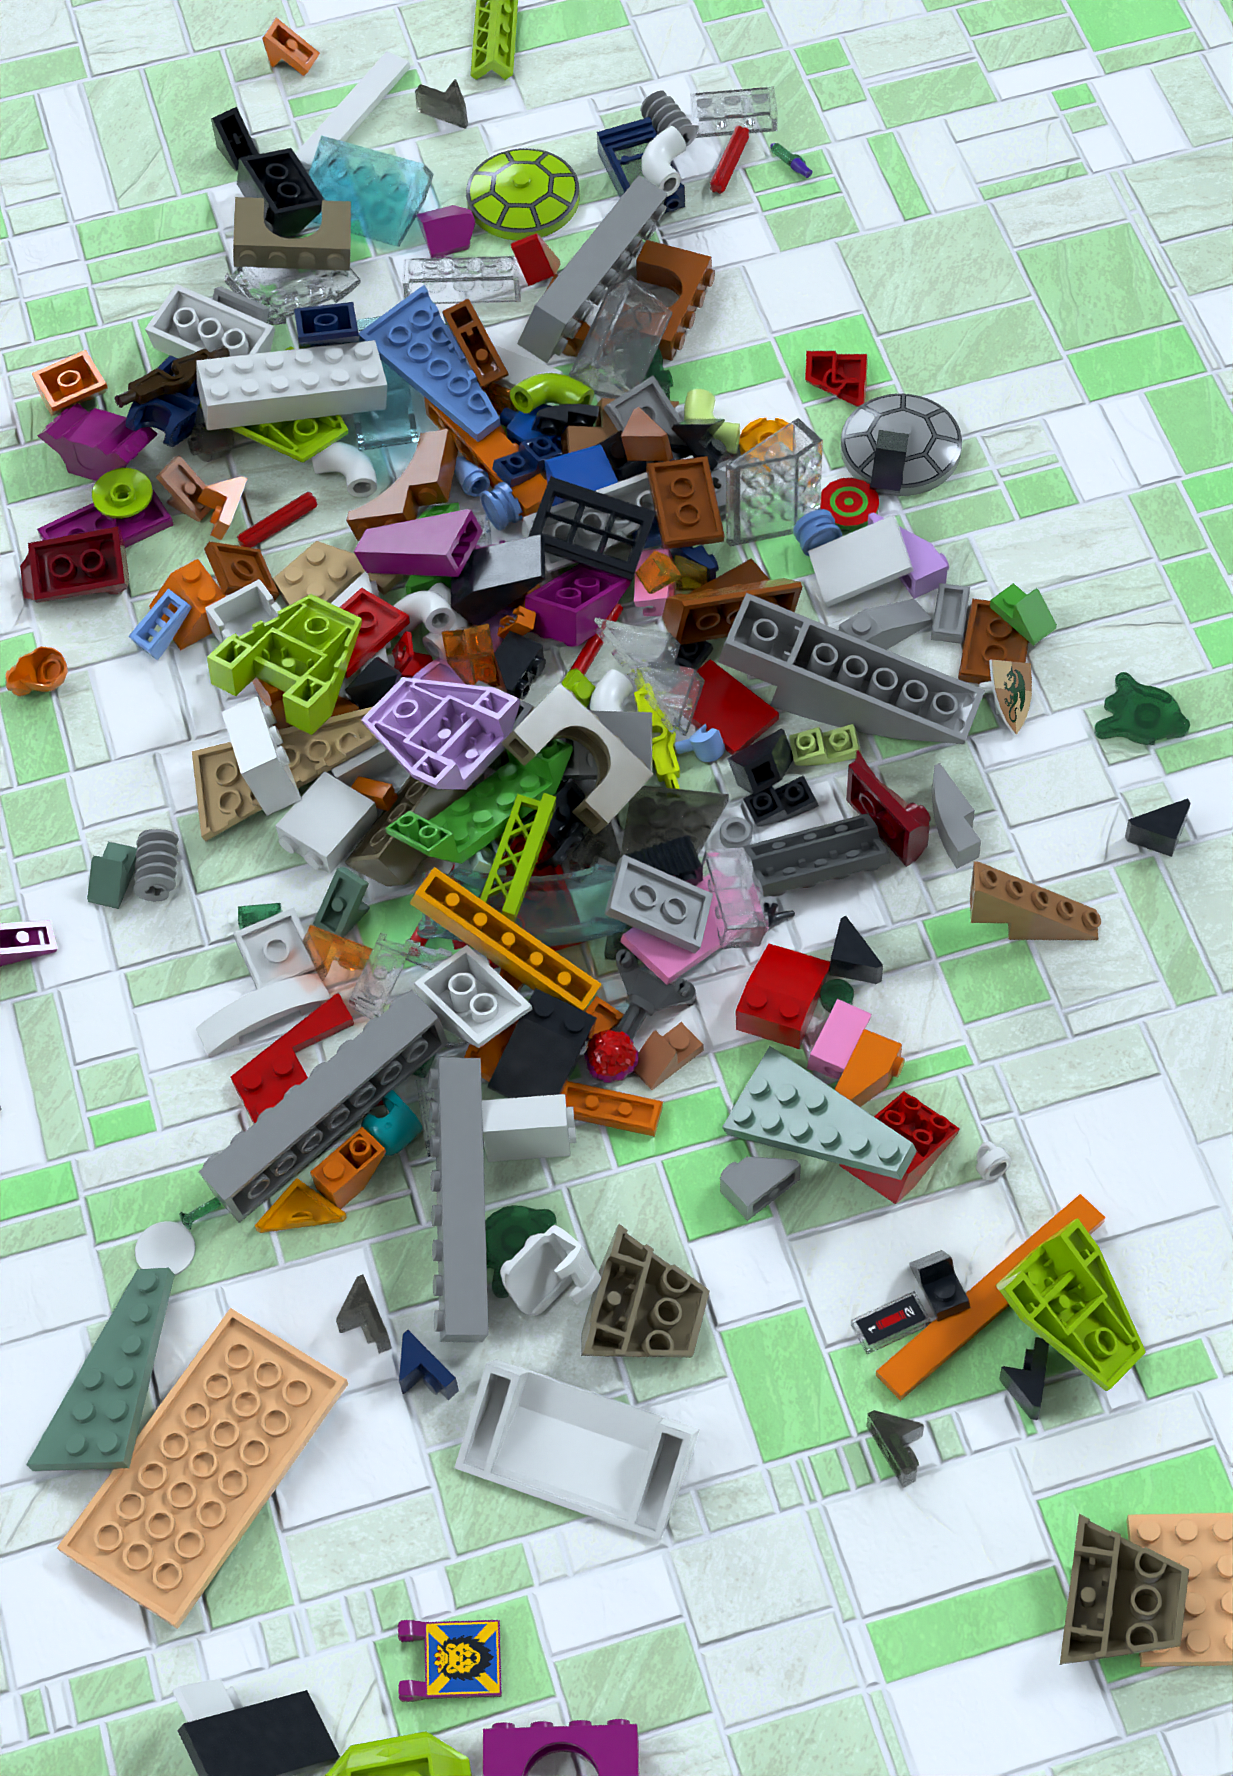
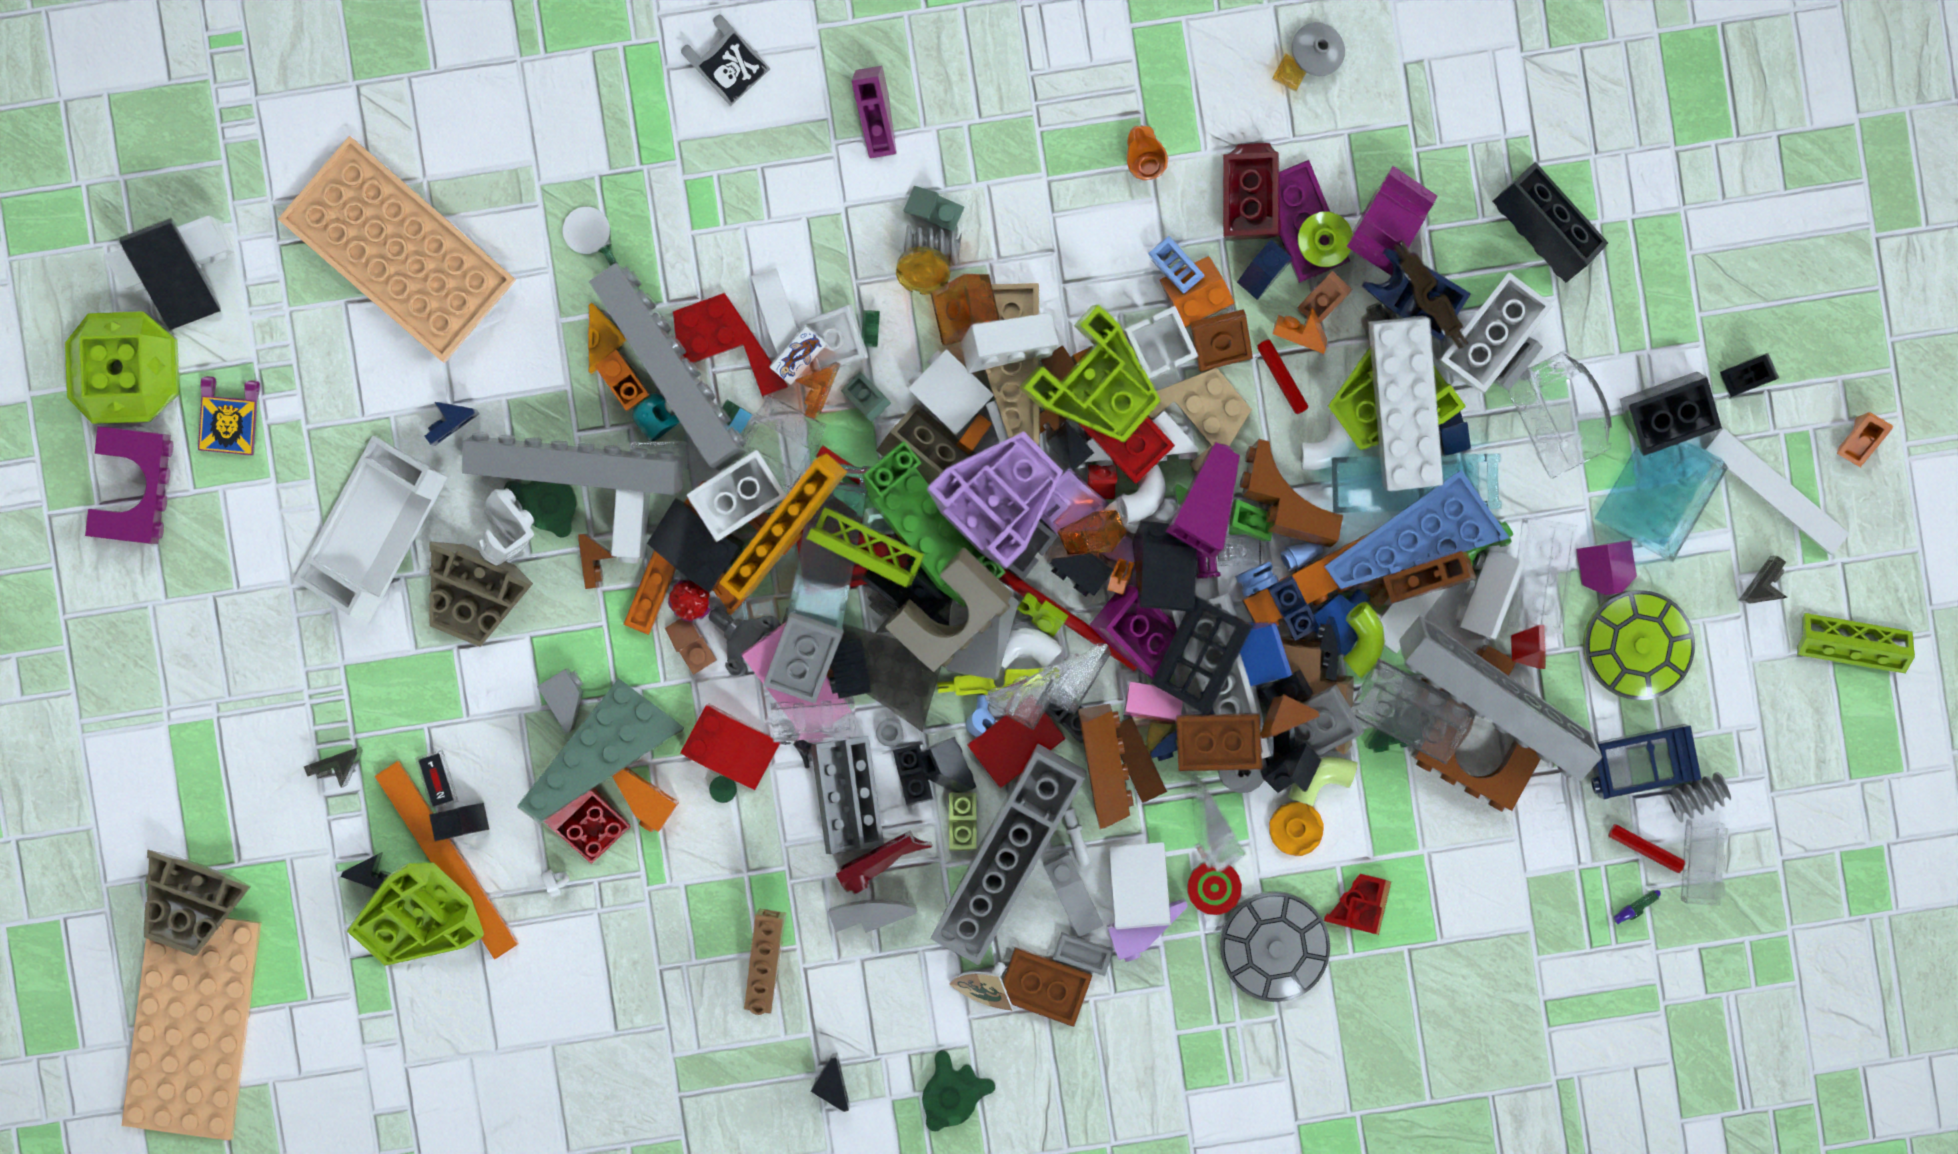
camera: 95 degrees right, 30 degrees up
sand green wing [26,1267,175,1471] -> none
orange slope [32,350,108,416] -> none
dark tan arch [233,197,351,271] -> none
dark blue slope [294,302,359,349] -> none
clear smoke slope [336,1274,392,1354] -> none
clear yellow slope [635,550,682,594] -> none
white cylinder [641,126,686,197] -> none
medium blue wheel [793,509,842,556] -> none
bright pink hinge [807,999,872,1079] -> none
black slope [830,916,883,984] -> none
black slope [870,430,909,493] -> none
bright green slope [990,583,1057,646] -> none
none -> dark orange slope [578,534,617,589]
none -> tile [770,325,827,385]
none -> clear yellow tile [896,246,951,295]
none -> clear orange slope [931,274,1000,346]
none -> dark blue slope [1237,240,1294,300]
none -> white slope [1454,550,1525,640]
none -> black slope [1492,162,1608,283]

